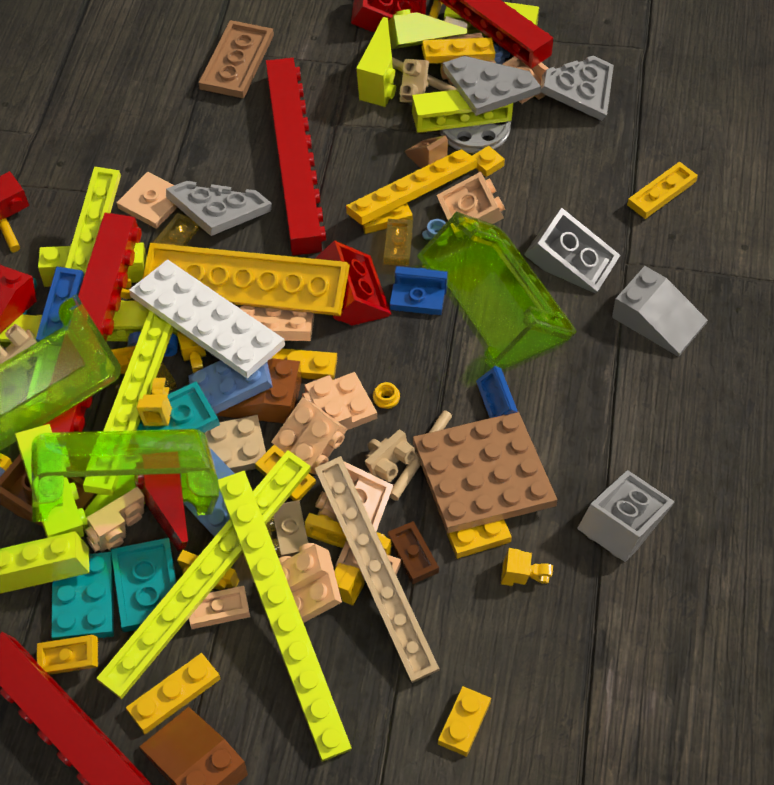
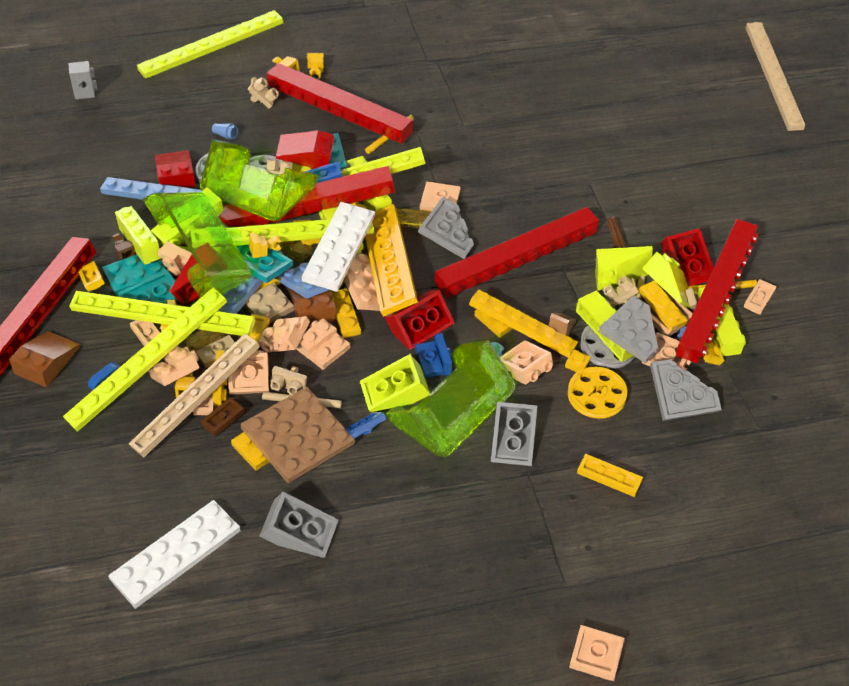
camera: 65 degrees right, 5 degrees down
yellow plate [126,653,220,734] -> none
medium nougat plate [199,20,274,98] -> none
yellow plate [373,382,400,409] -> none
clear yellow plate [384,219,413,266] -> none
yellow plate [438,686,491,757] -> none
yellow piece [501,548,553,586] -> none
light grey slope [612,266,708,357] -> none
none -> blue beam [88,362,121,391]
none -> white plate [108,500,240,609]
none -> reddish brown piece [112,233,136,261]
none -> neon yellow slope [360,354,431,412]
none -> yellow wedge [568,367,627,419]
none -> reddish brown axle [607,217,627,248]

